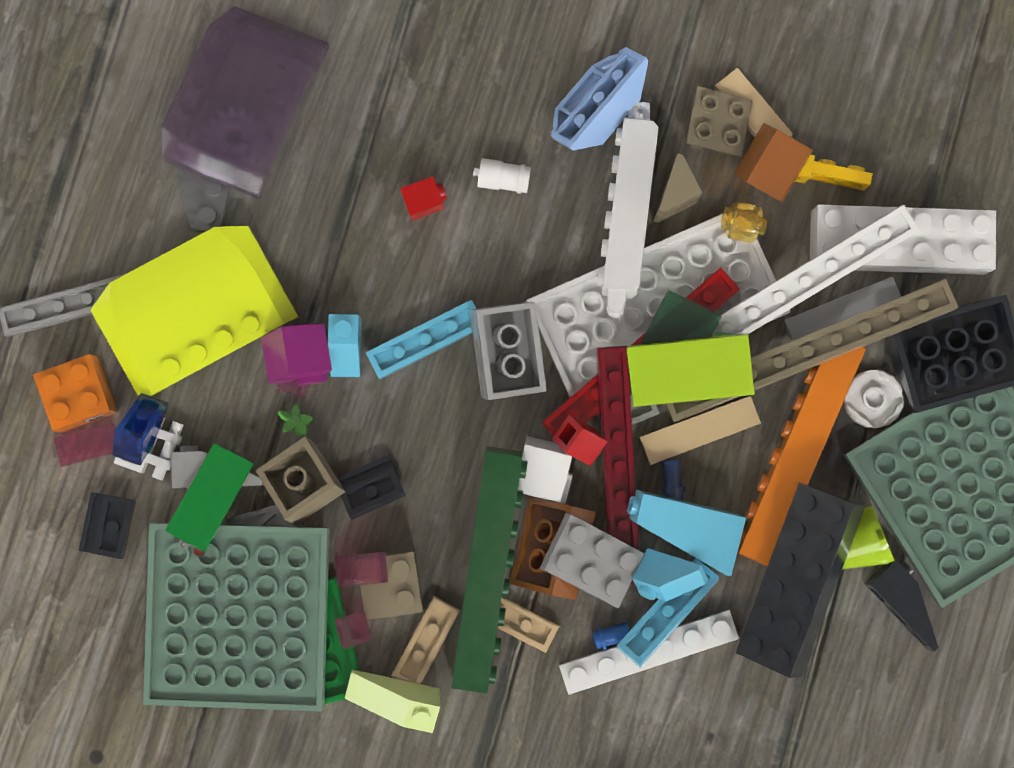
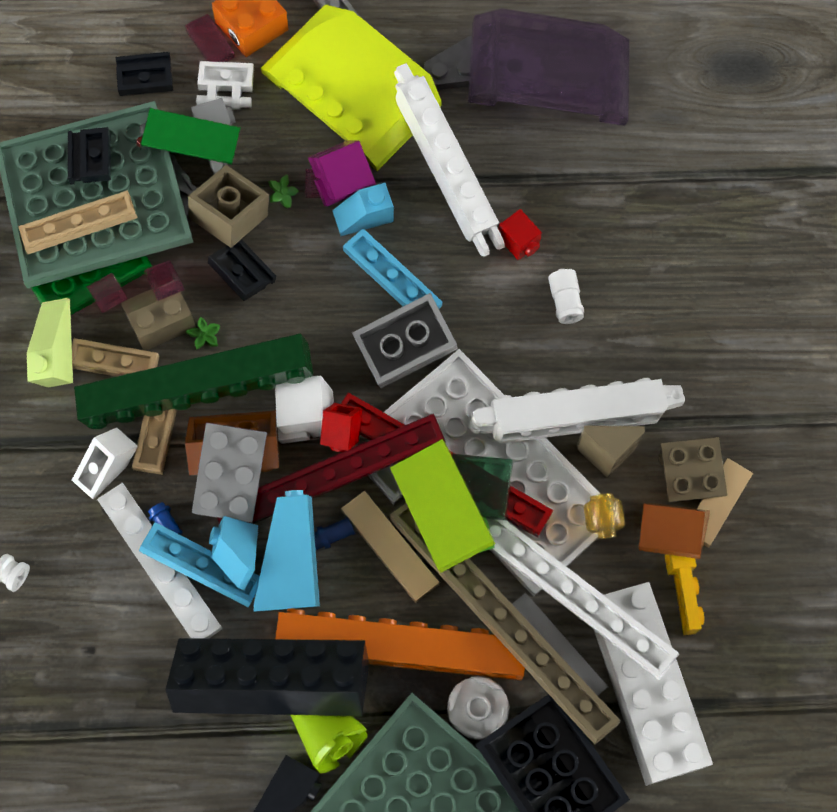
camera: 70 degrees right, 15 degrees down
clear blue slope [112,393,169,466] -> none
light blue wedge [551,47,648,150] -> none
none -> tan tile [18,190,137,254]
none -> black plate [68,127,111,185]
none -> white slope [72,428,138,499]
none -> bright green plant [186,317,220,350]
none -> white hinge [394,63,505,257]

